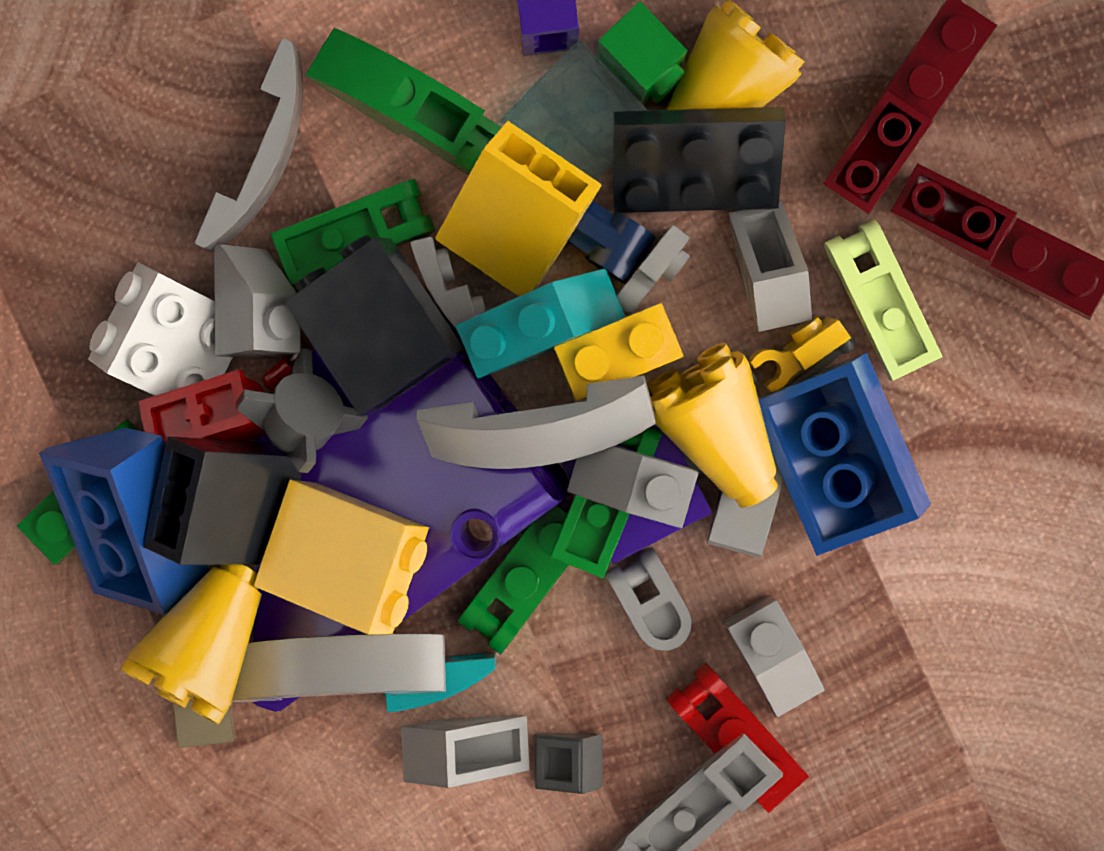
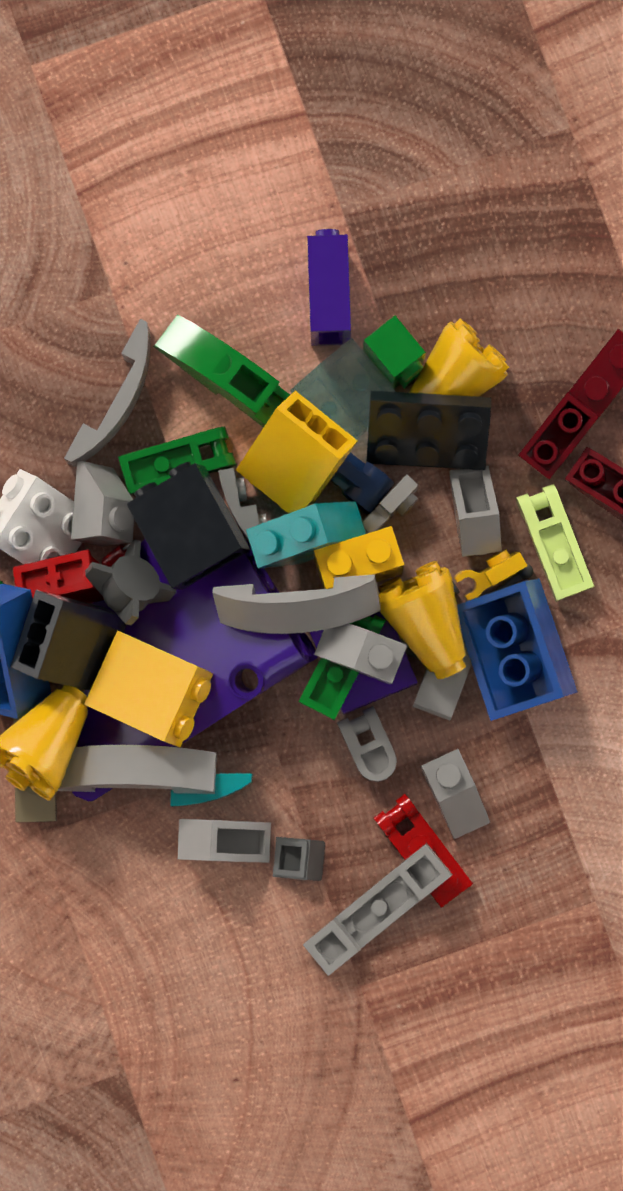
camera: 10 degrees right, 5 degrees down
green plate [457,505,569,655] -> none

